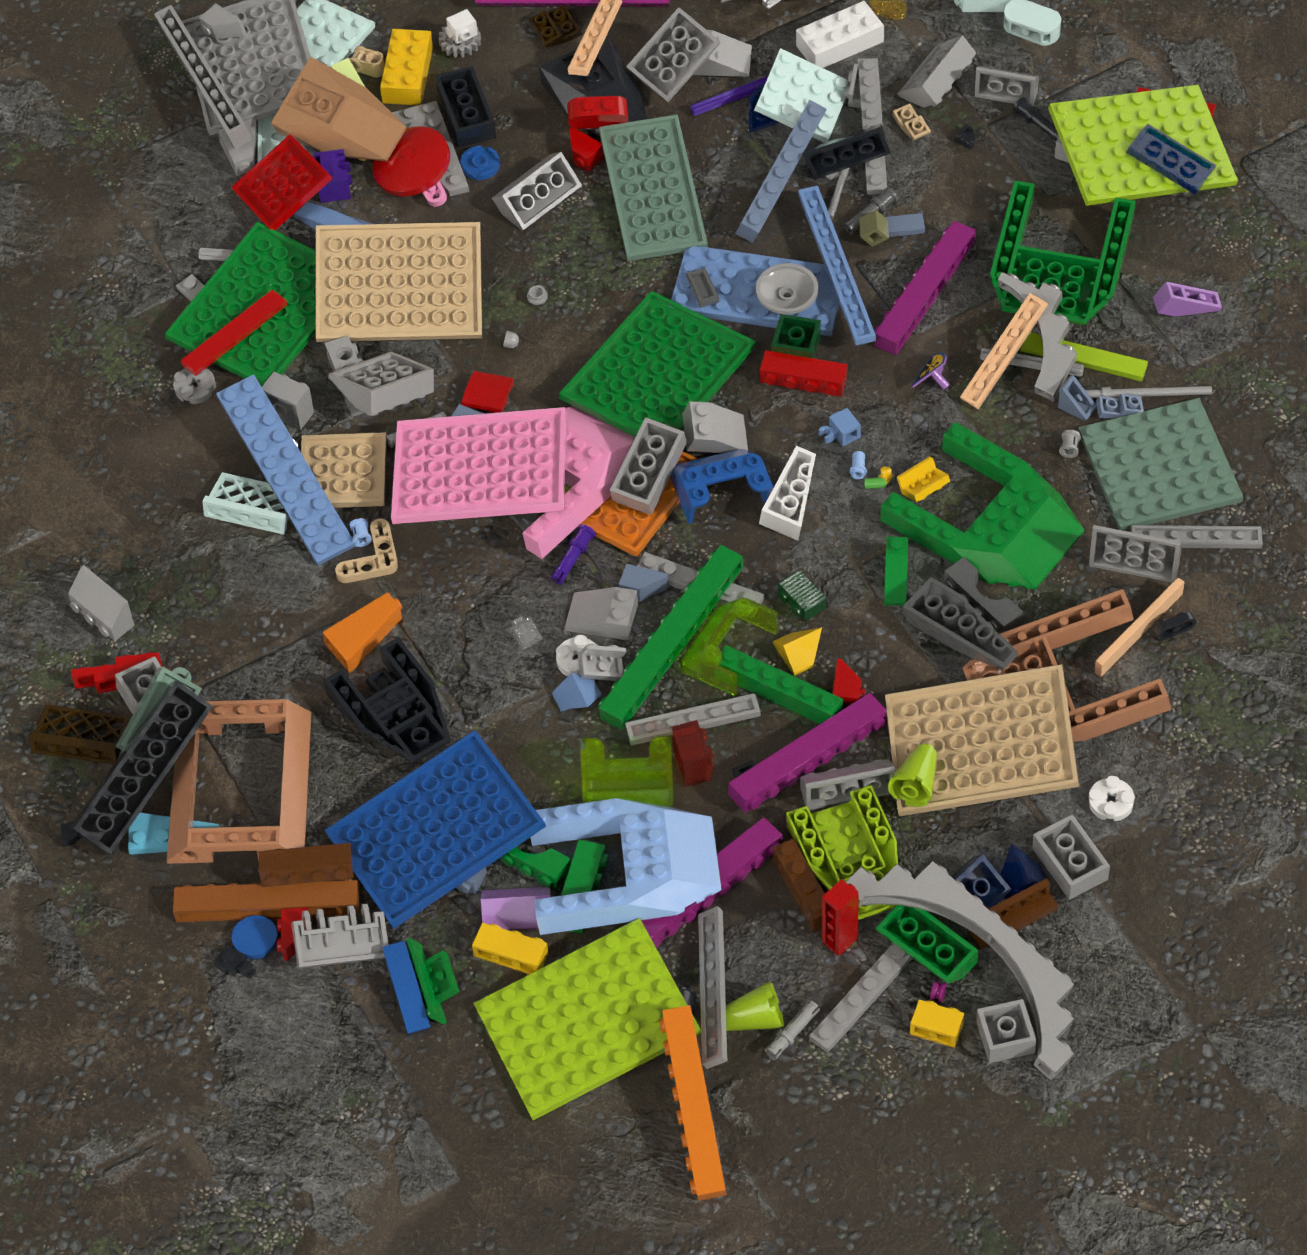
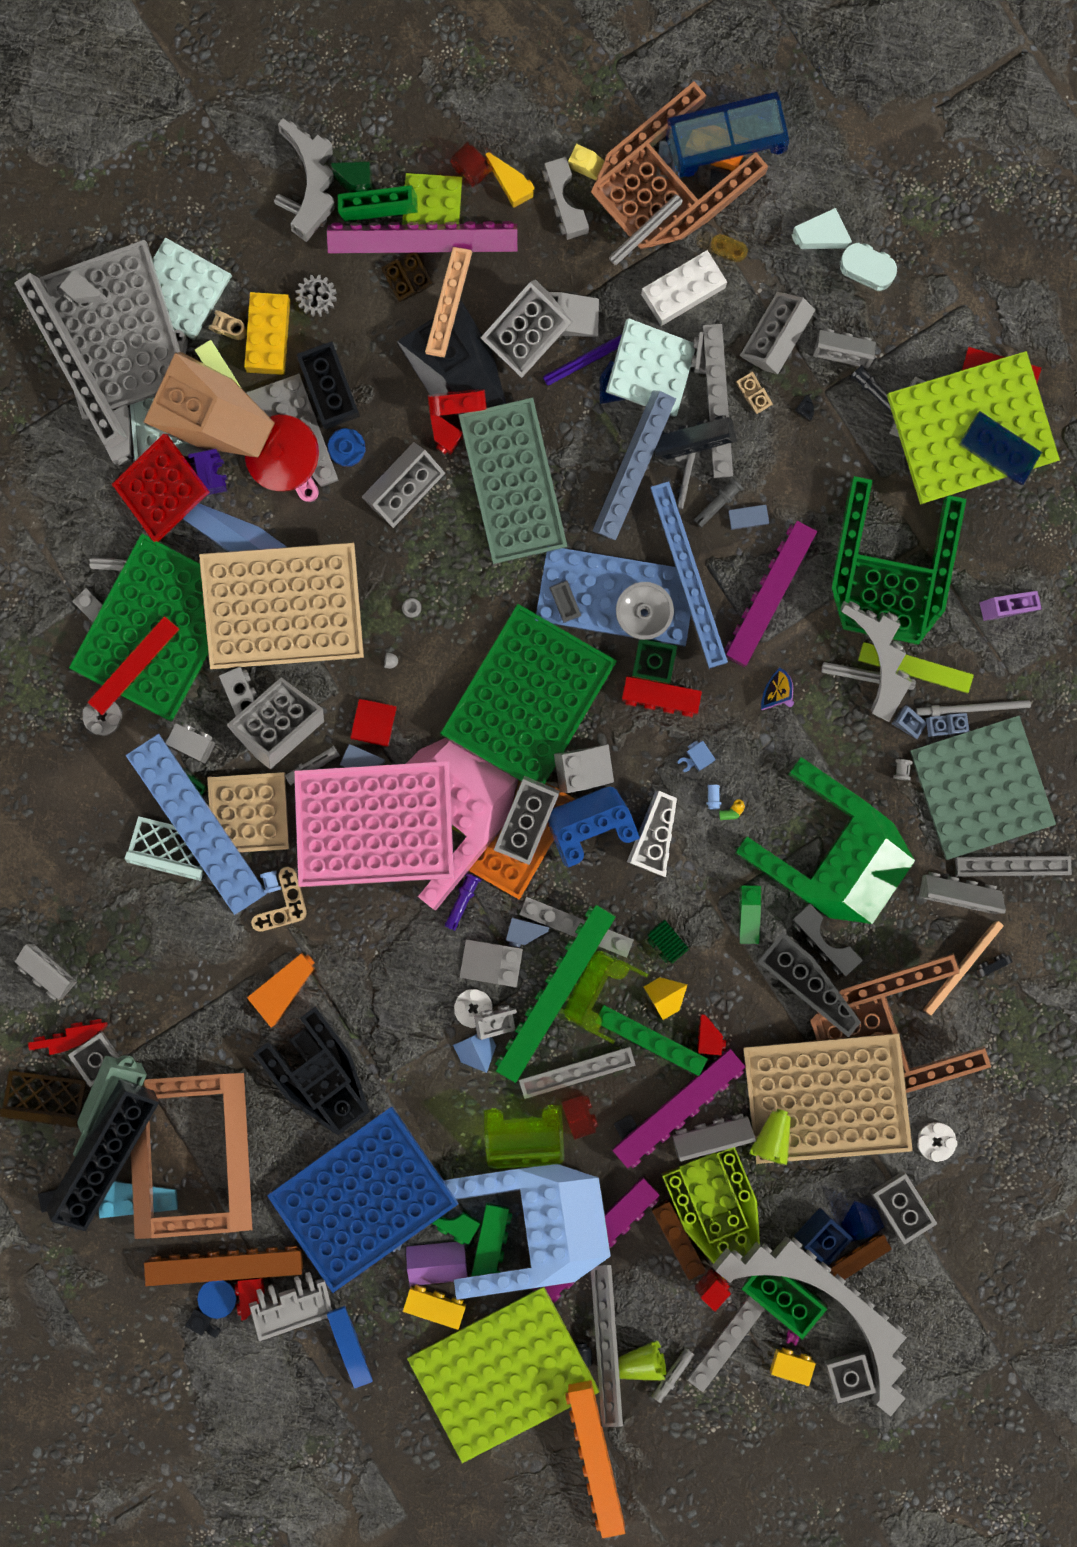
camera: 10 degrees left, 30 degrees up
reddish brown brick [259,843,354,887] -> none
green bracket [407,938,460,1025] -> none
white brick [445,9,478,44] -> none
clear bracket [508,616,543,650] -> none
olive brick [859,210,889,247] -> none
yellow bracket [897,457,950,502] -> none
light nougat tile [960,293,1048,409] -> none

